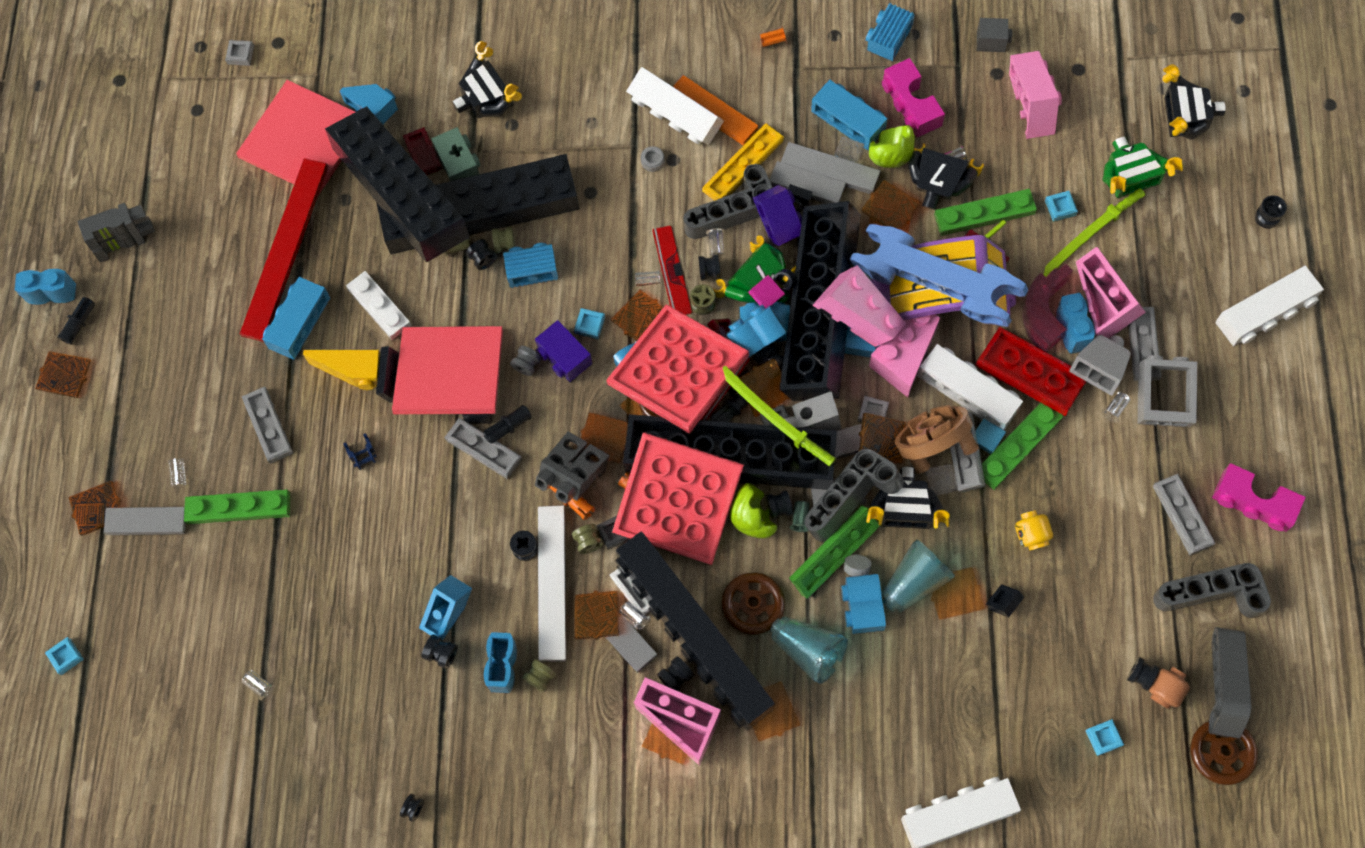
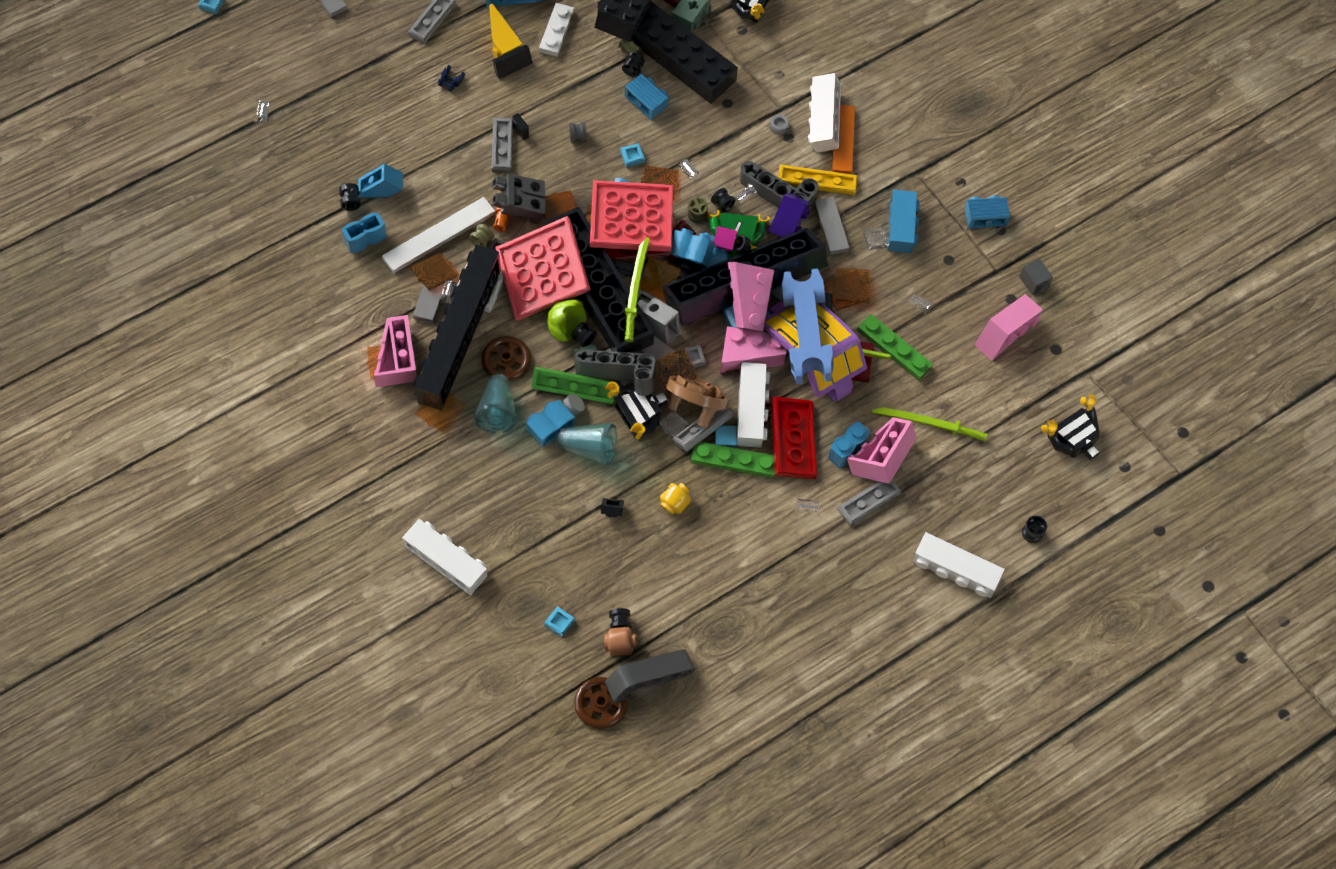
camera: 45 degrees right, 5 degrees down
bright green plate [184,490,290,524] -> none
coral tile [392,326,503,414] -> none
black bush [400,793,424,822] -> none
black axle [483,405,532,444] -> none
olive wheel [492,226,515,253] -> none
black wheel [510,530,538,561] -> none
olive wheel [522,659,556,692] -> none
dark purple brick [535,320,593,382] -> none
red sticker [652,226,692,315] -> none
black wheel [657,656,695,691] -> none
orange piece [760,27,786,47] -> none
light grey tile [781,142,881,195] -> none
black plate [788,184,813,210] -> none
lime piece [869,125,915,168] -> none
dark pink arch [882,58,945,137] -> none
black torso [908,142,984,210] -> none
clear orange piece [927,567,985,620] -> none
clear pink arch [1022,264,1073,352] -> none
medium azure tile [1045,191,1078,222] -> none
light grey torso [1069,335,1131,396] -> none
torso [1102,137,1183,198] -> none
light grey window [1137,355,1197,427] -> none
light grey tile [1153,474,1216,555] -> none
dark grey beam [1153,563,1271,618] -> none
dark pink arch [1212,463,1306,532] -> none

